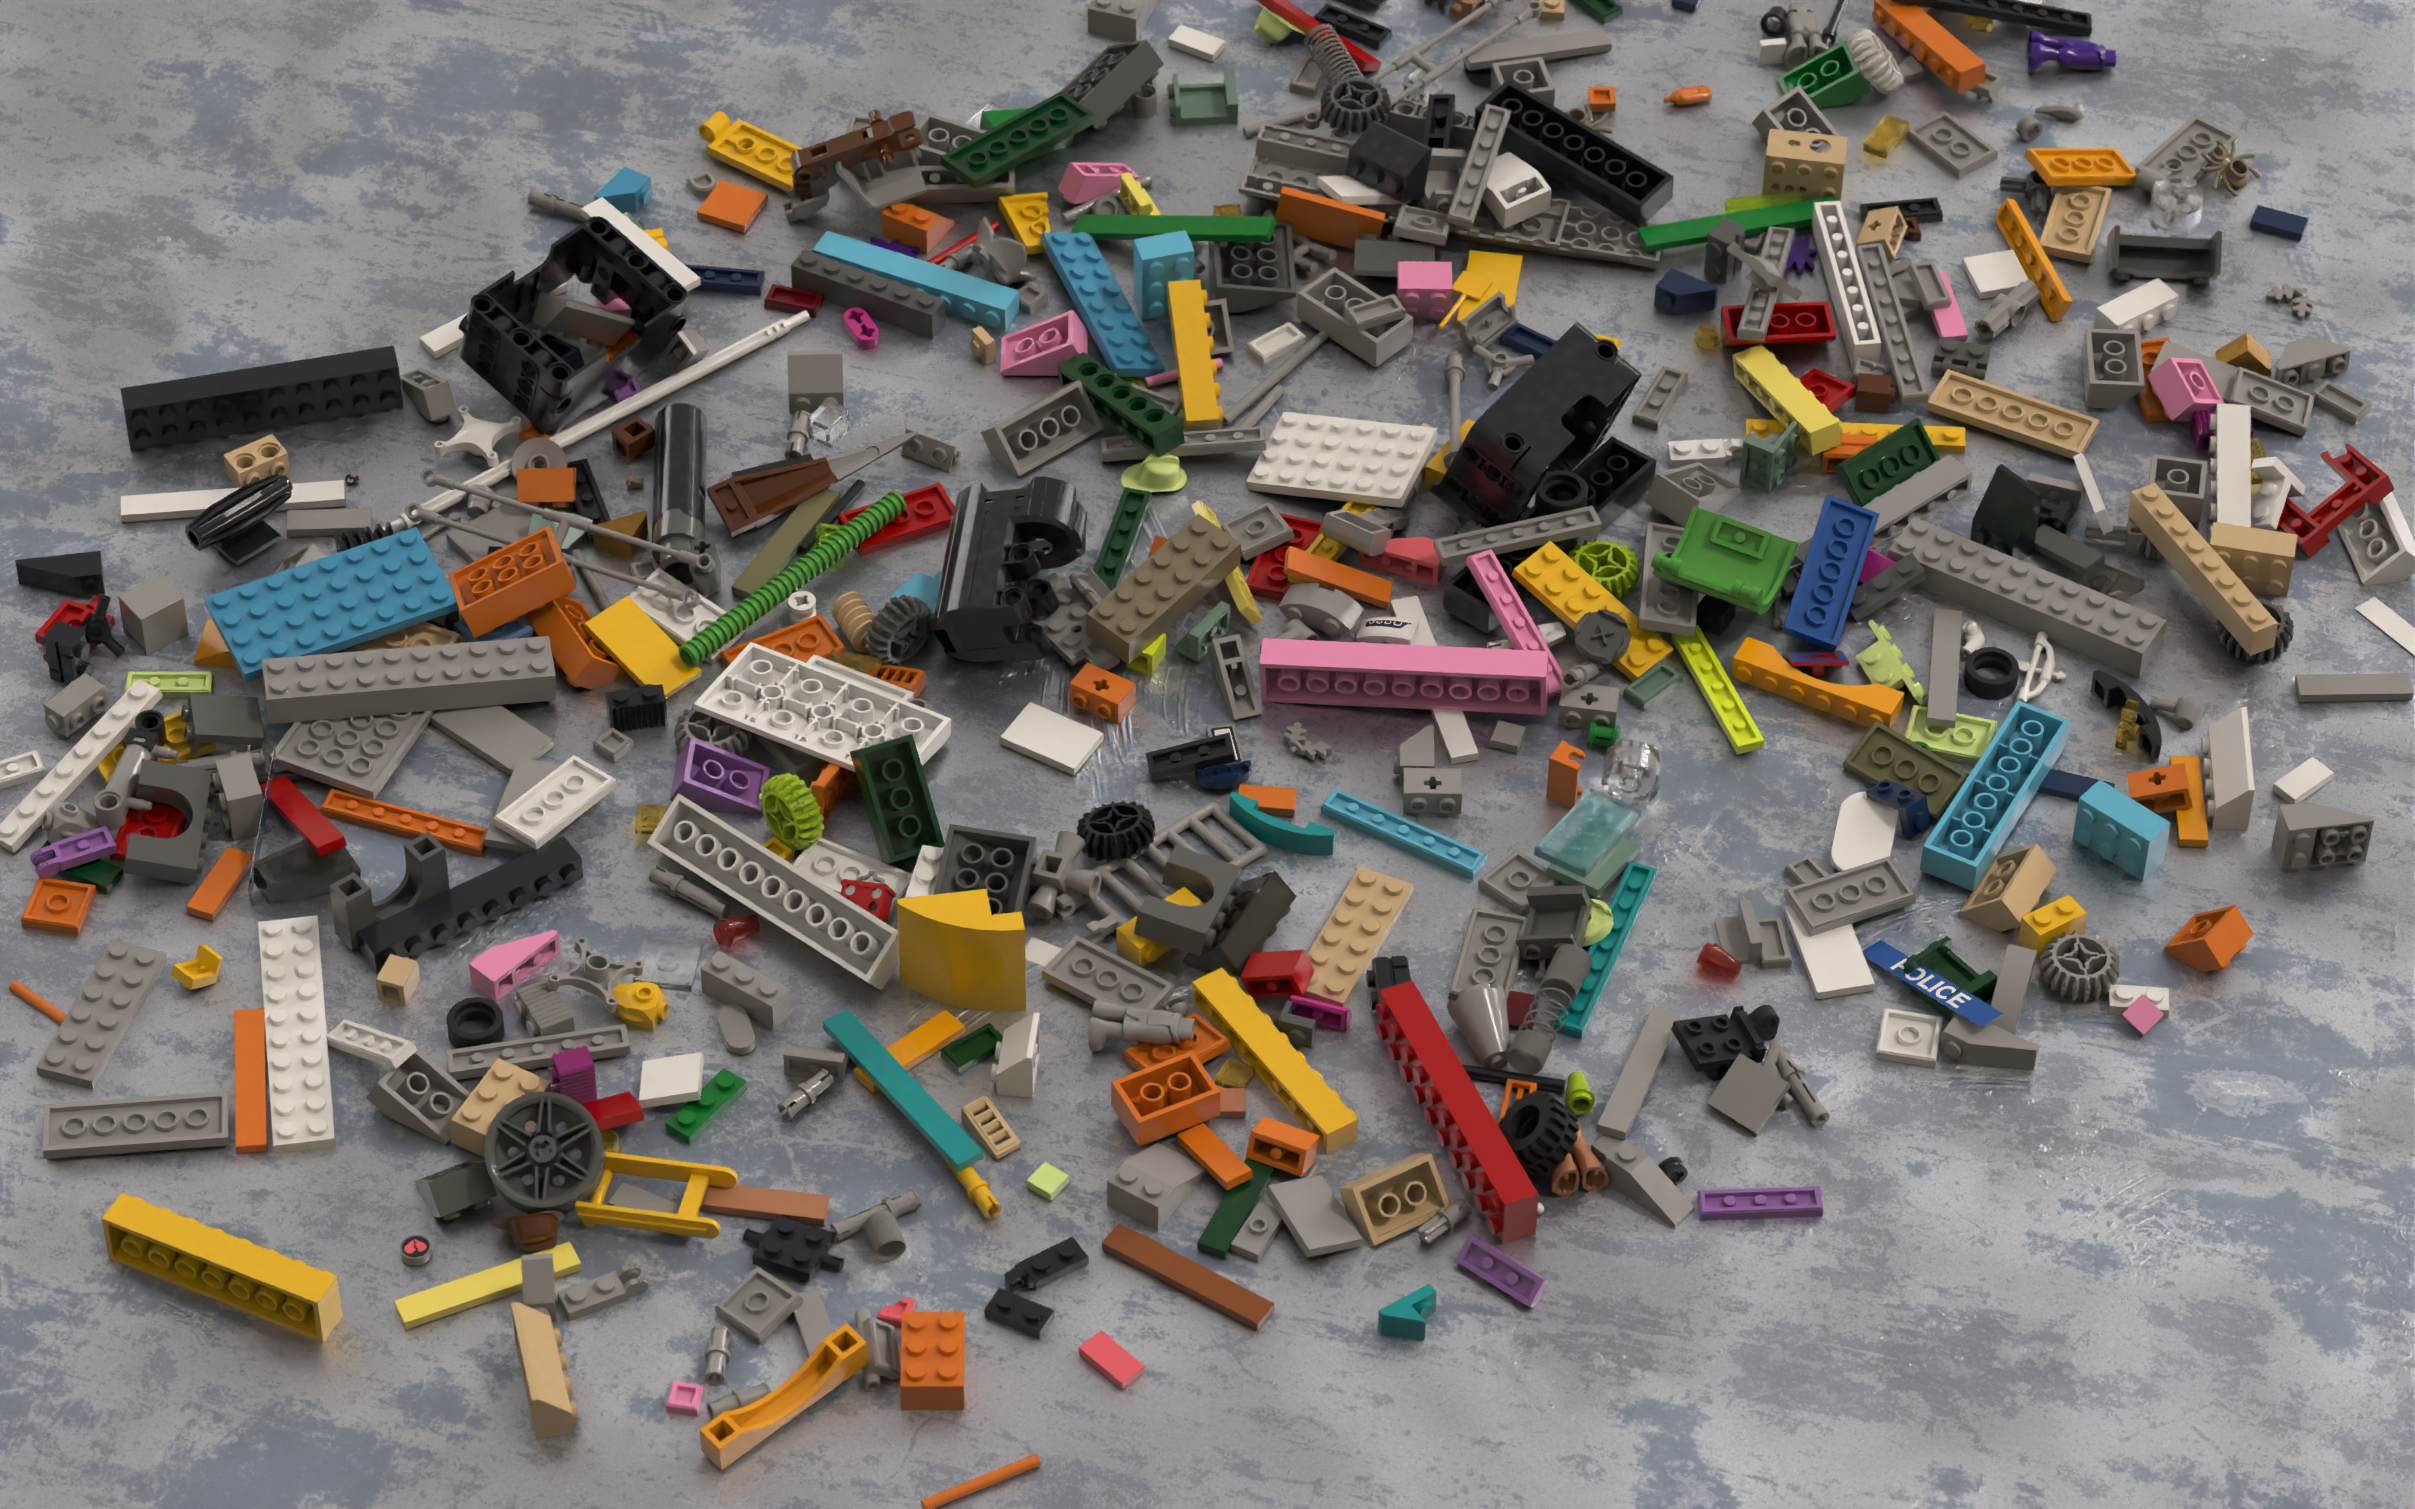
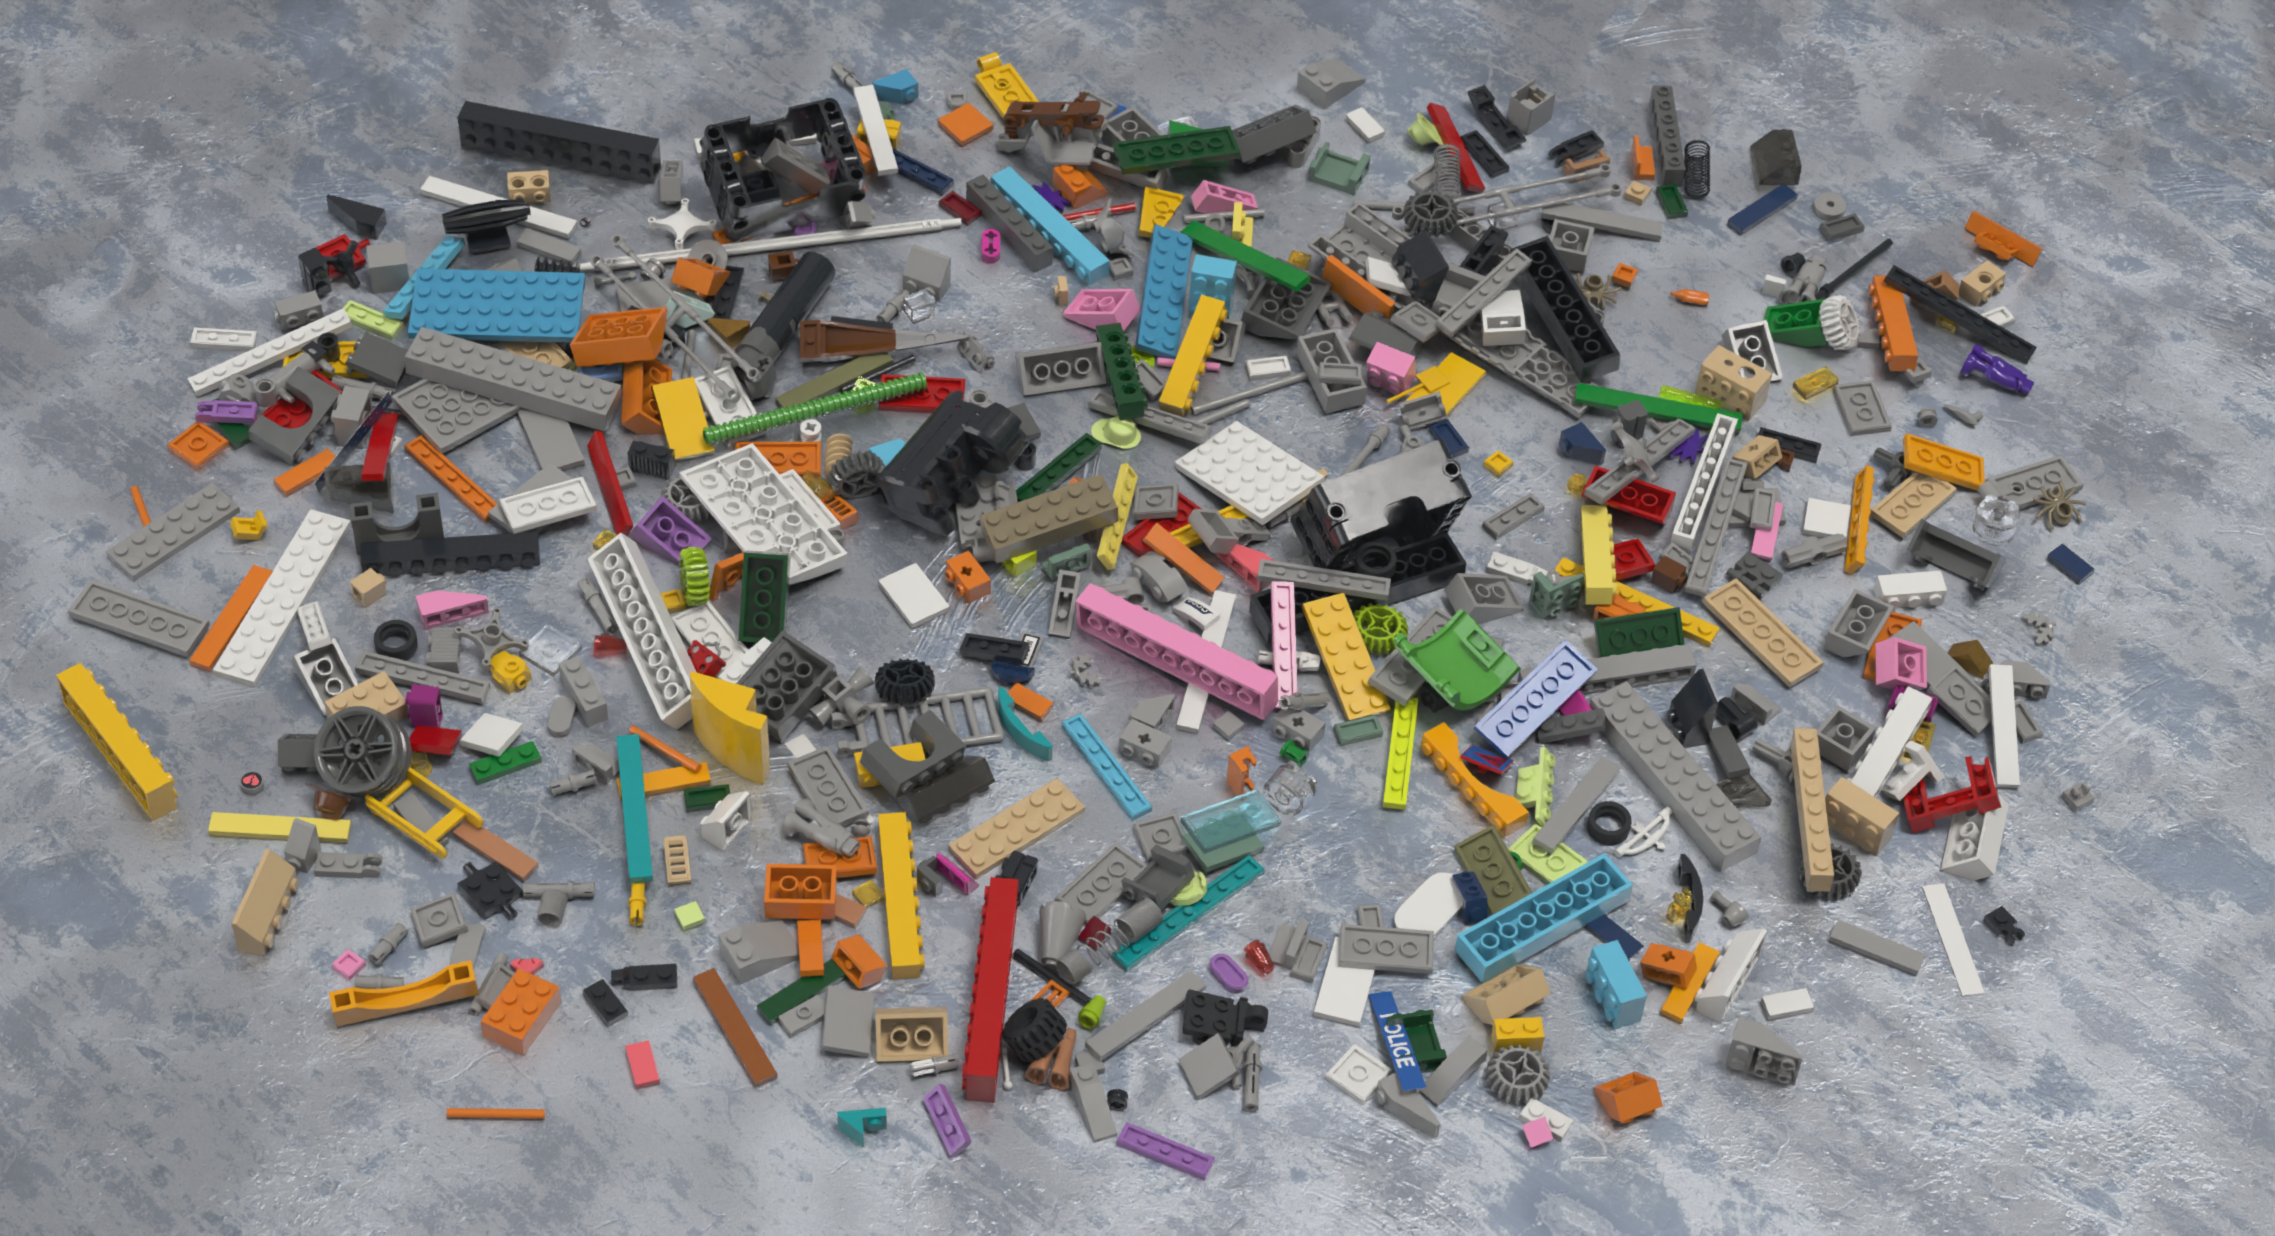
camera: 25 degrees right, 5 degrees up
red brick [1240,950,1314,999] -> none
dark grey tile [1574,610,1631,664] -> none
white arm [1960,621,1985,660] -> none
white tile [2073,453,2113,534] -> none
none -> medium azure plate [383,236,466,320]
none -> red tile [587,431,634,536]
none -> orange bar [629,725,701,773]
none -> medium lavender tile [1210,954,1248,993]
none -> white tile [1989,664,2020,788]

